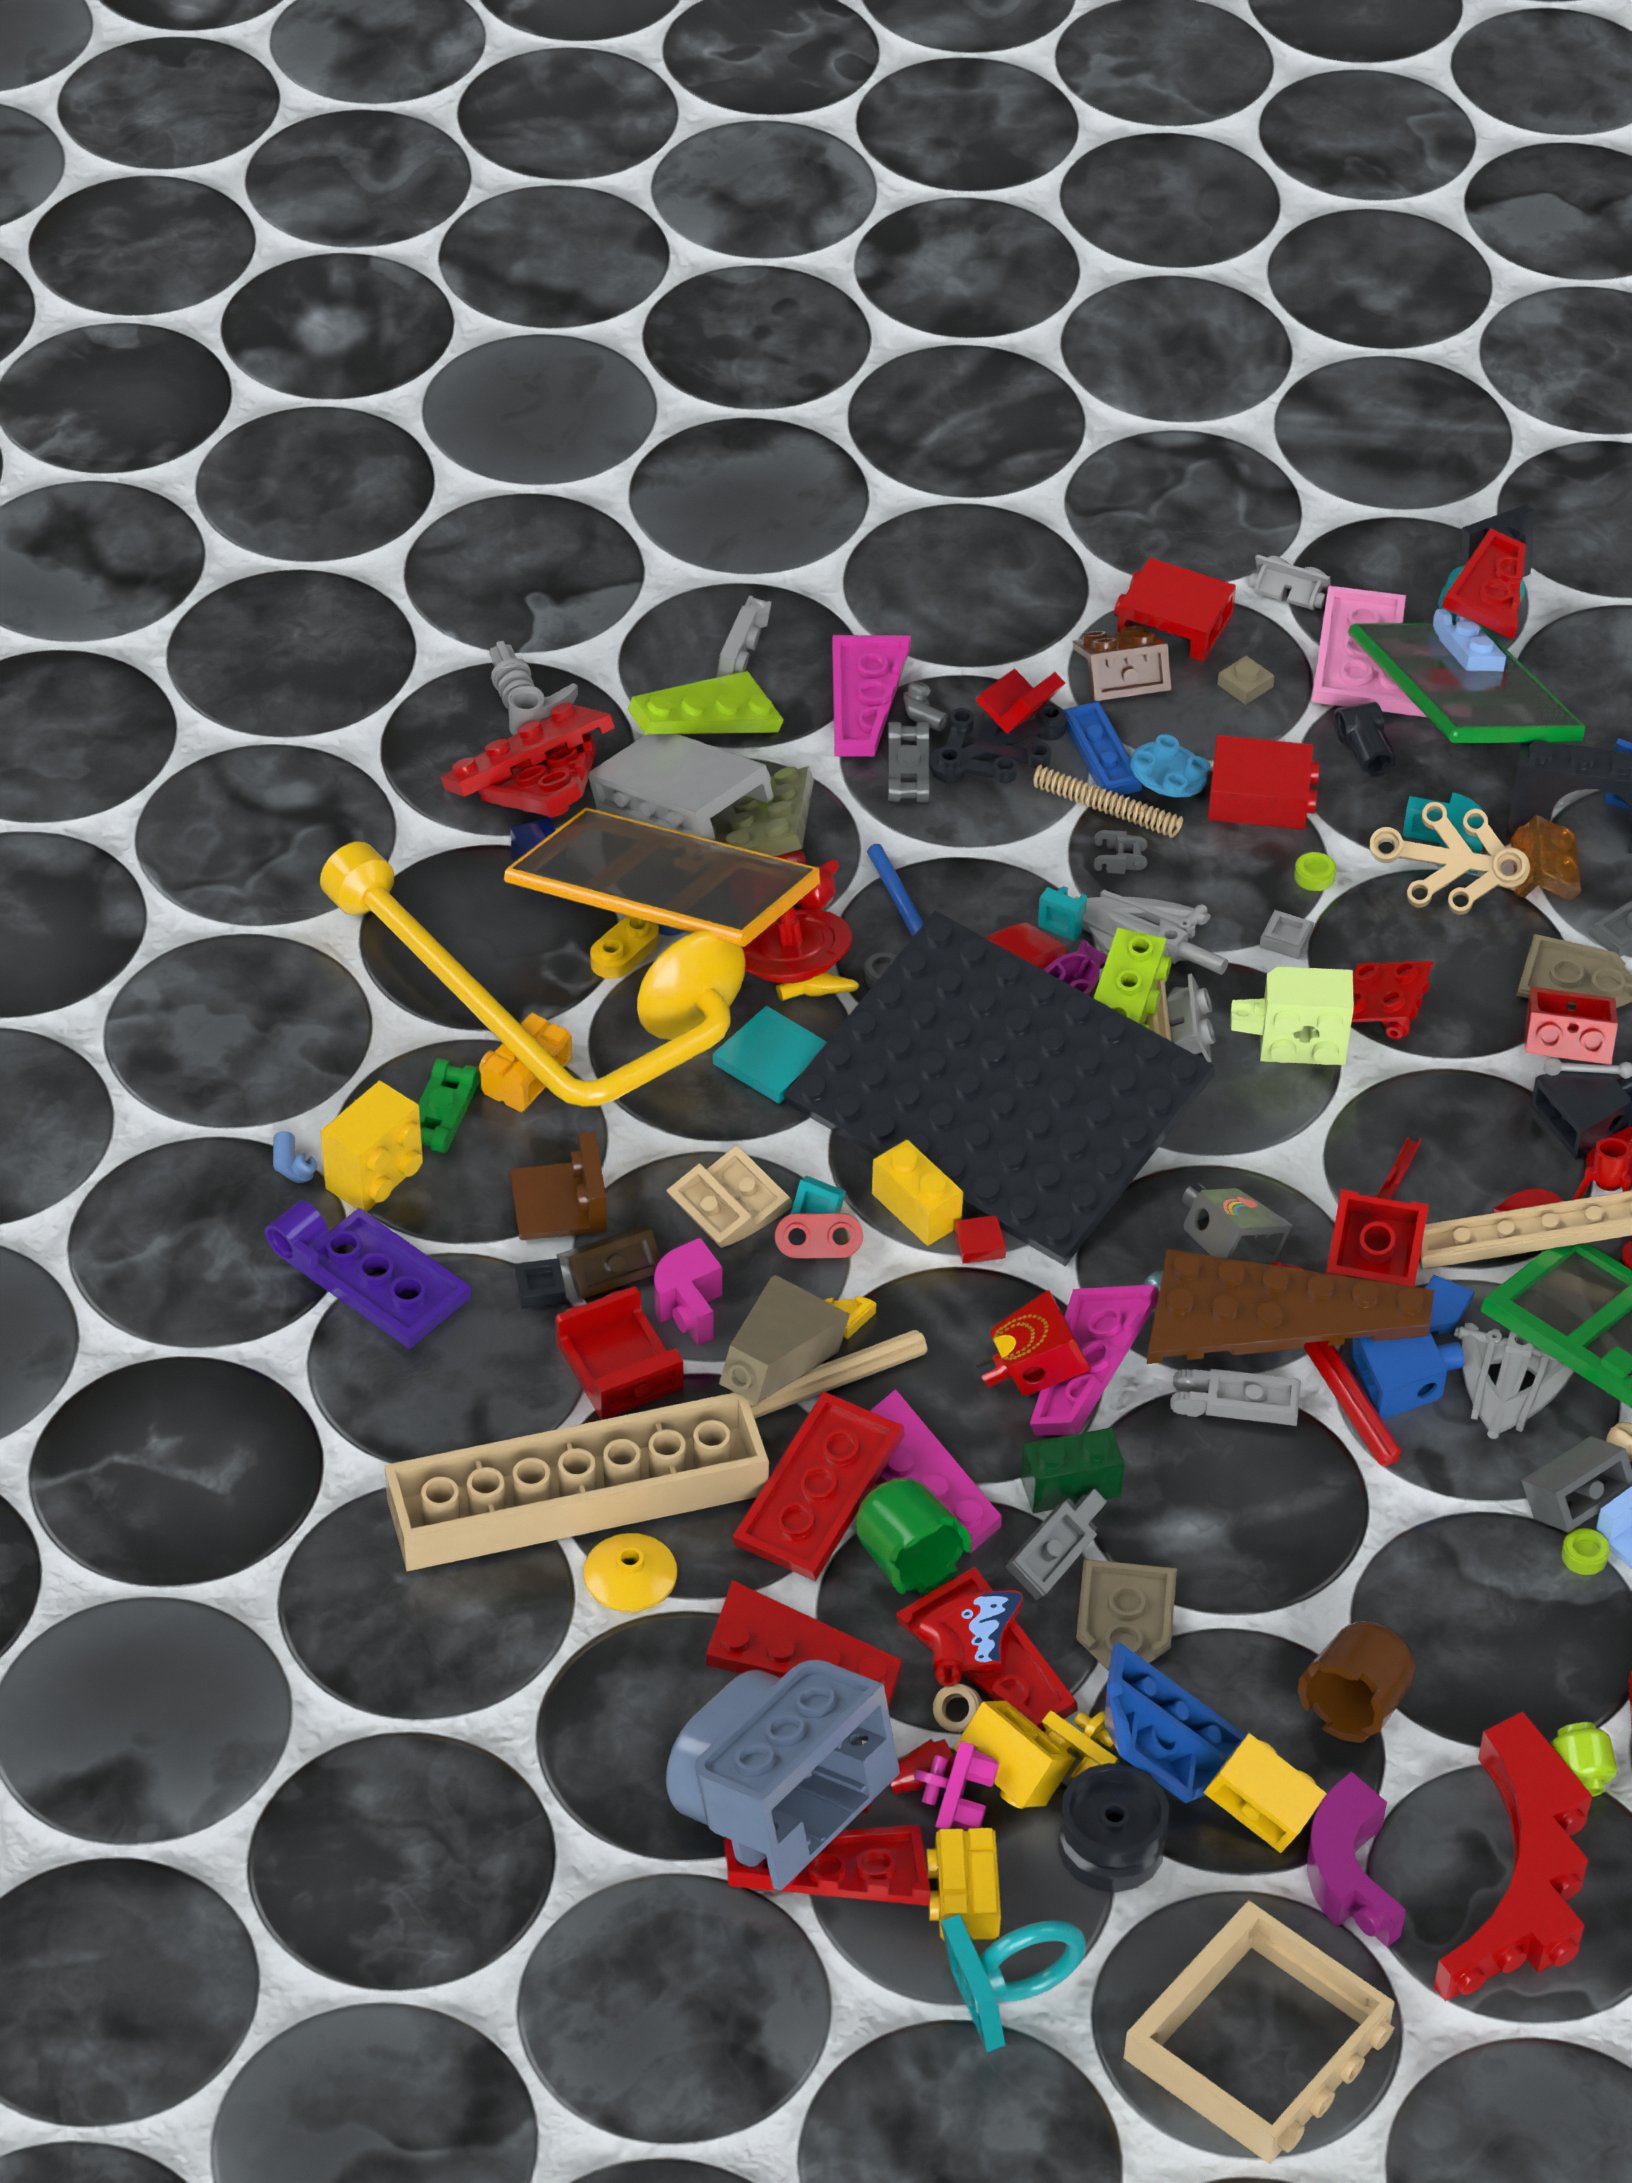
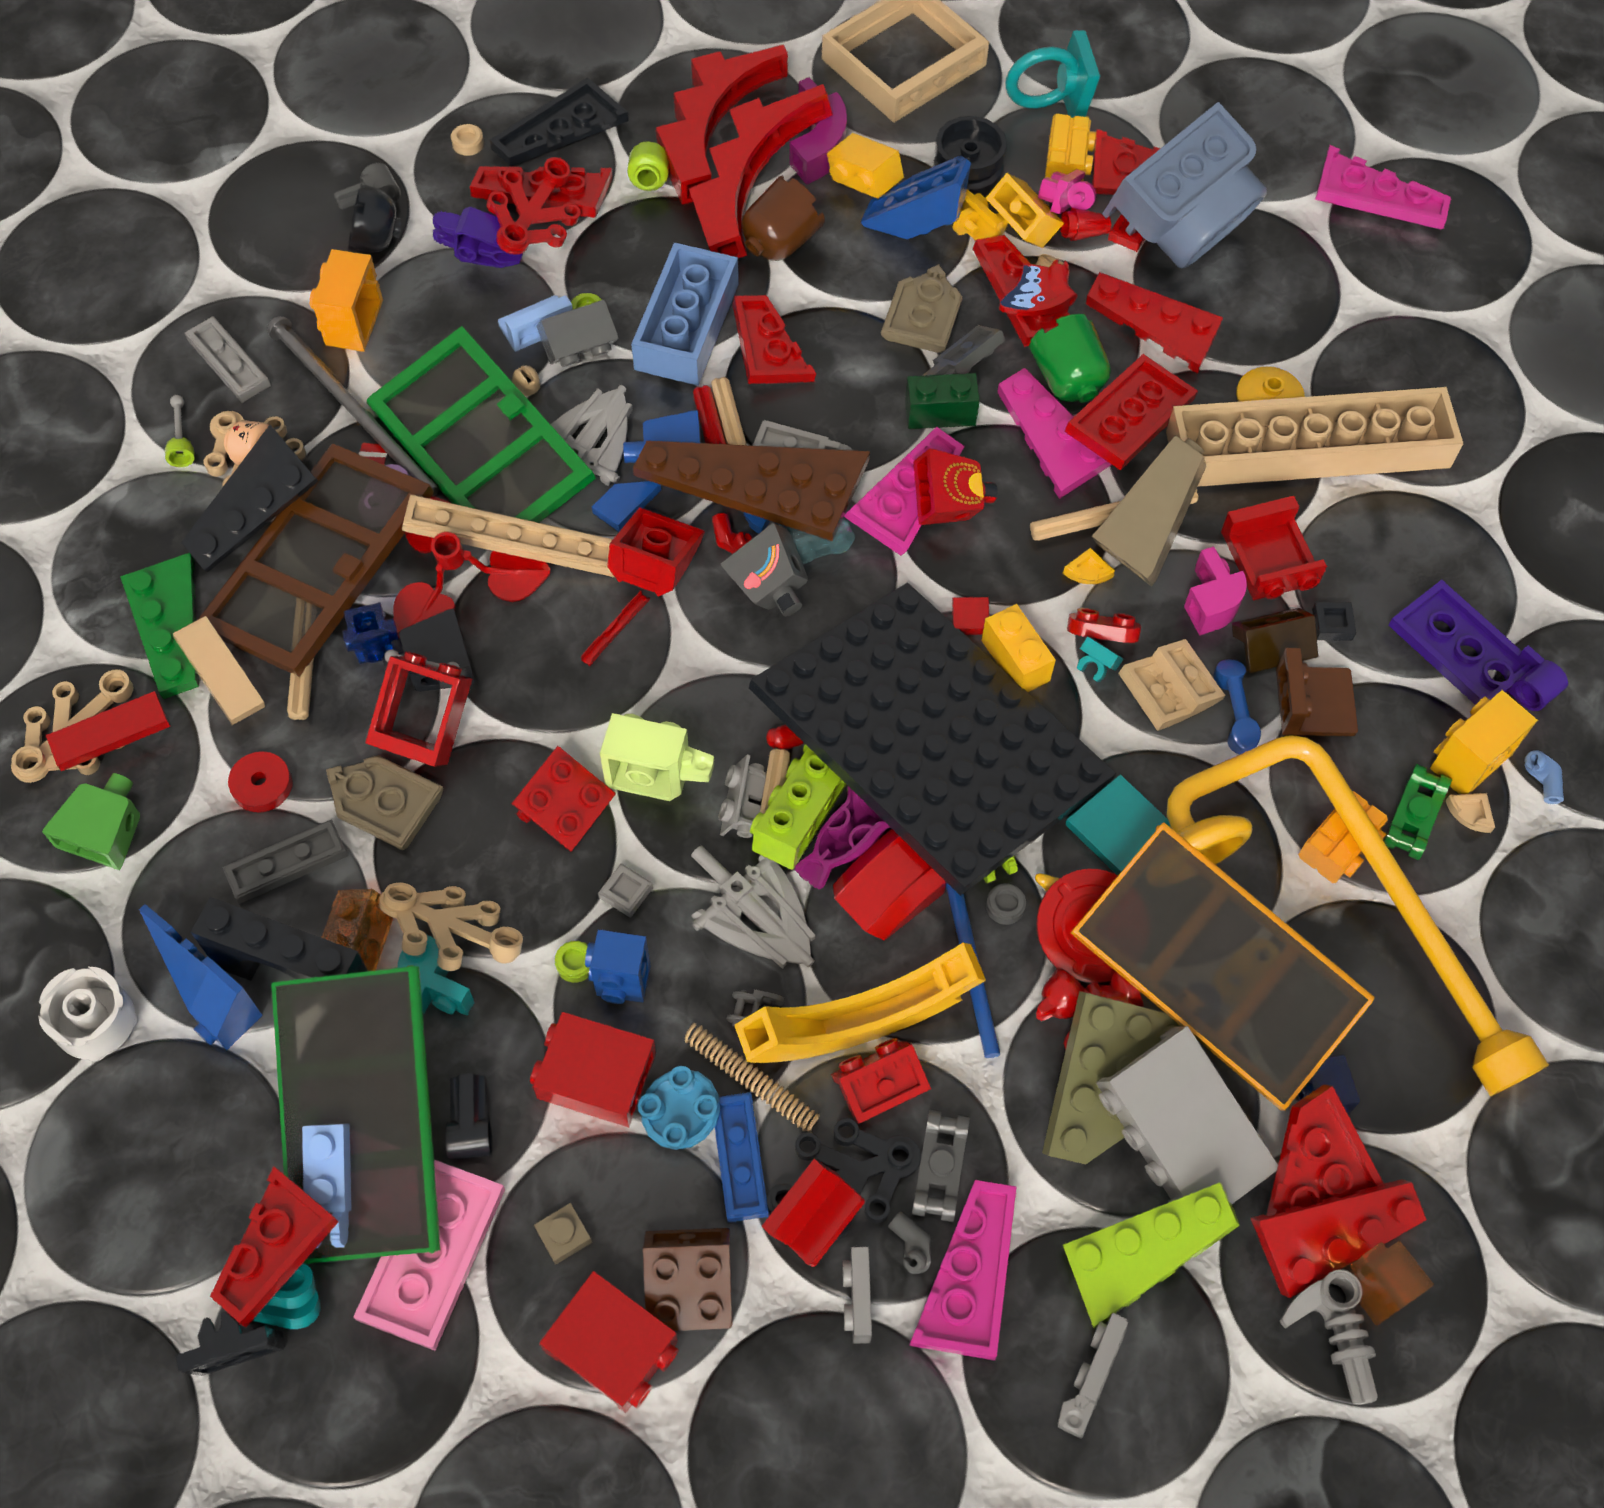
camera: 170 degrees left, 15 degrees up
teal tile [1038,886,1087,941] -> none
light grey hinge [1248,554,1331,611] -> none
none -> blue brick [585,930,651,1004]
none -> medium blue brick [631,242,739,386]
none -> red arch [689,84,833,259]
none -> tan axle [711,377,747,445]
none -> red wing [732,295,816,384]
none -> yellow arch [735,943,986,1063]
none -> red bracket [831,1038,931,1124]
none -> light grey plate [842,1247,872,1343]
none -> blue bar [1213,659,1261,755]
none -> dark pink wing [1315,145,1451,230]
none -> clear orange brick [1349,1240,1434,1326]

